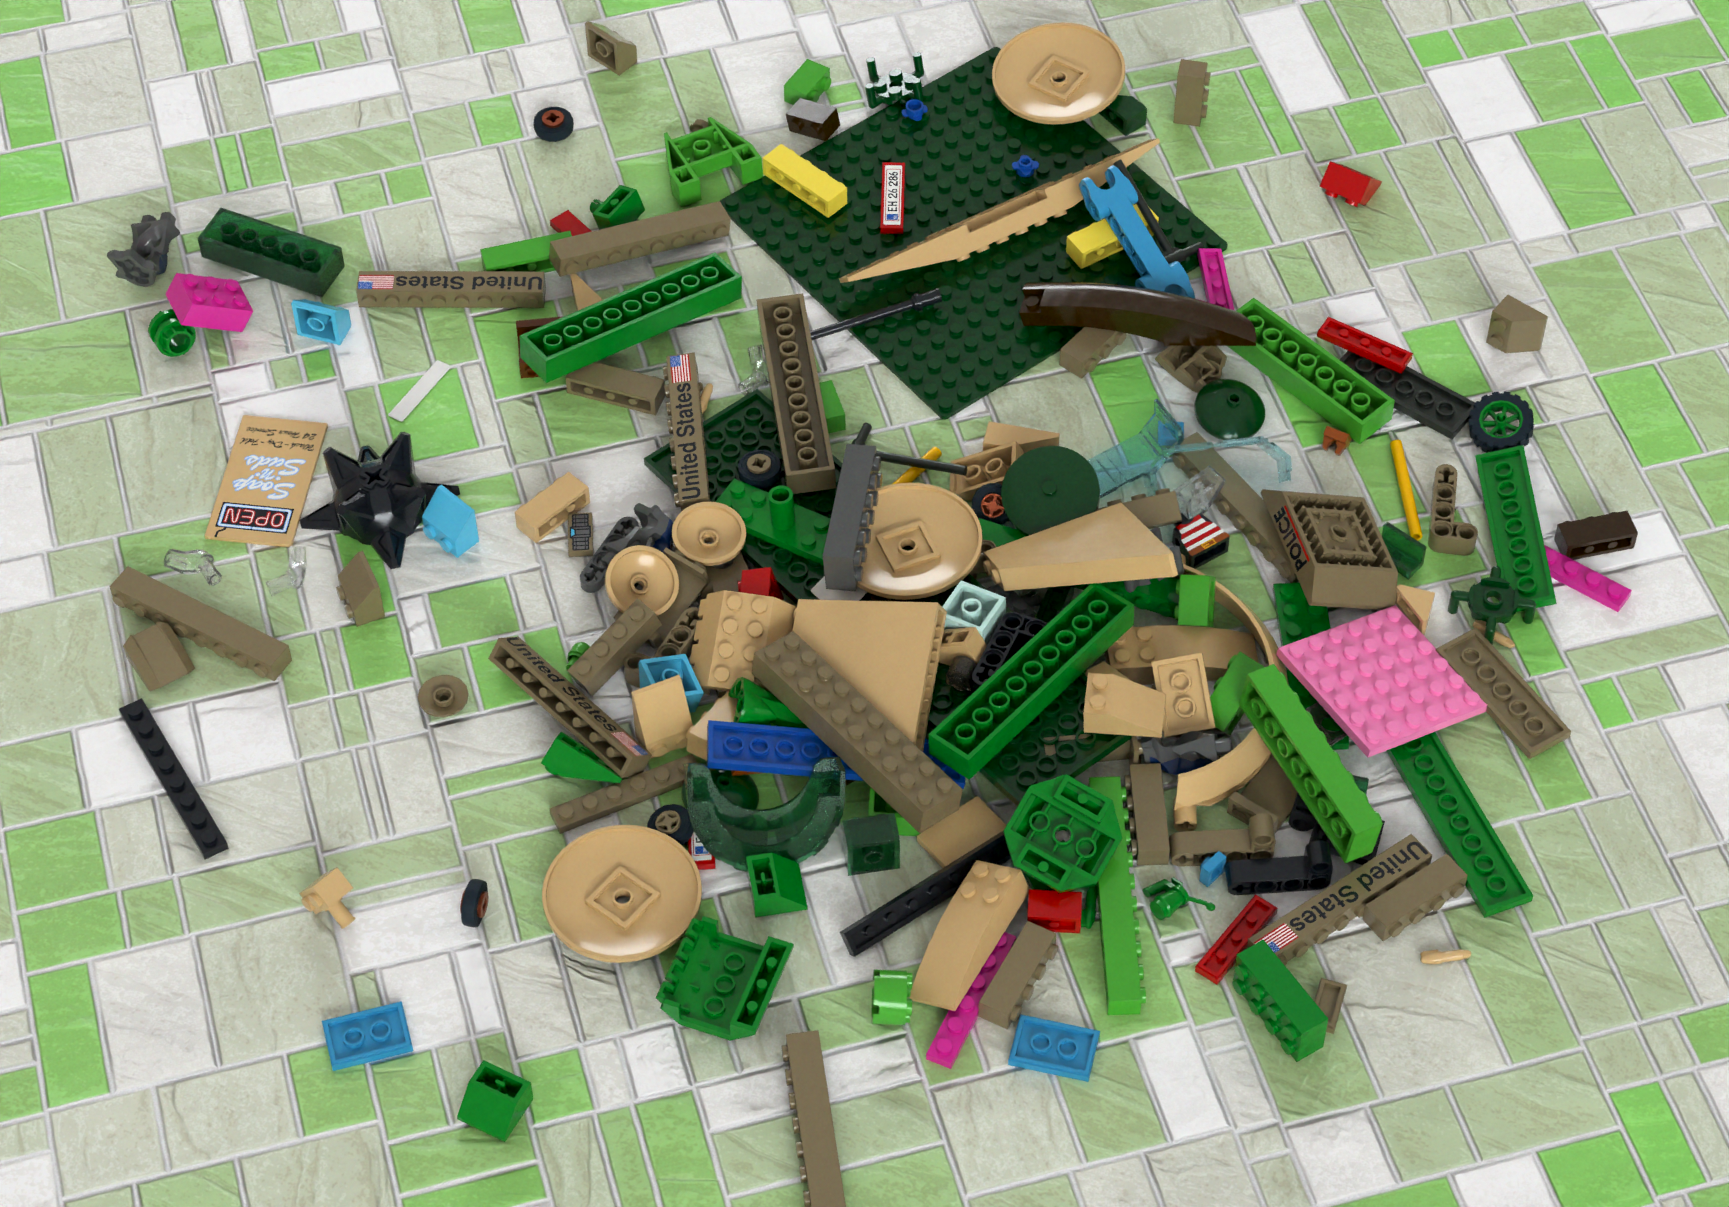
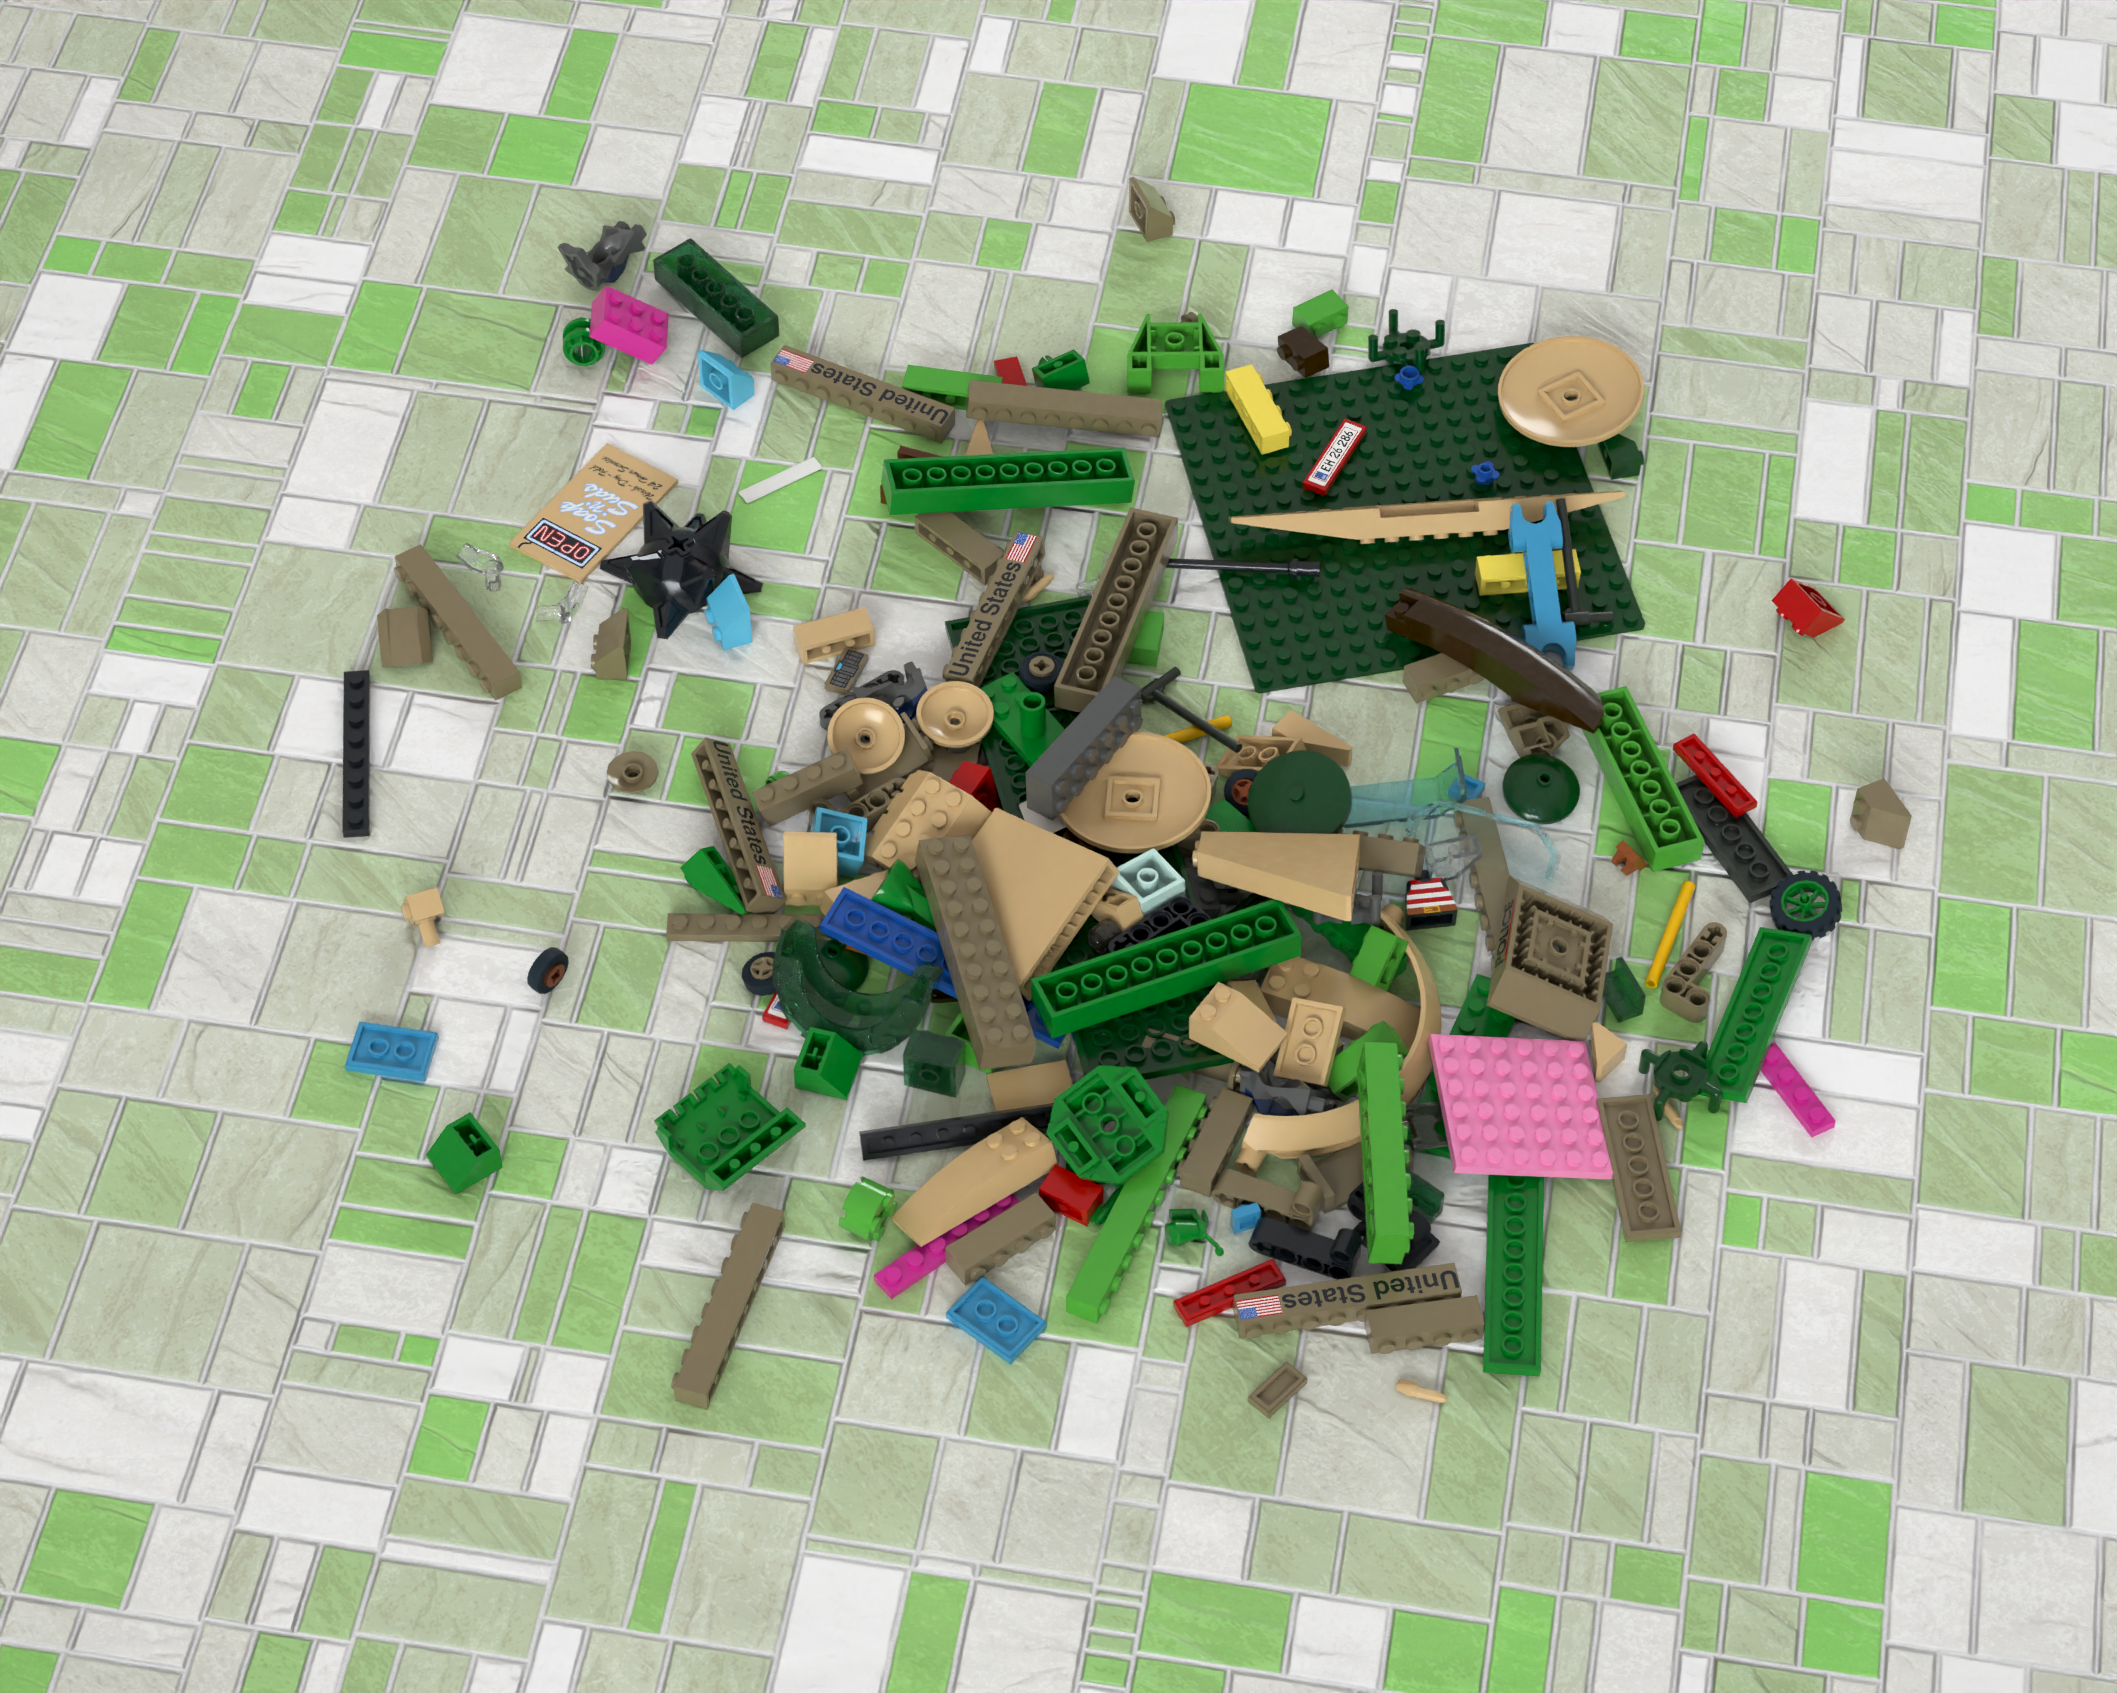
camera: 25 degrees right, 0 degrees up
black wheel [533,107,574,142] -> none
tan dish [542,825,702,963] -> none
dark tan brick [1173,59,1211,127] -> none
dark pink plate [1197,248,1235,311] -> none
green brick [1232,940,1328,1062] -> none
dark brown brick [1554,511,1638,560] -> none

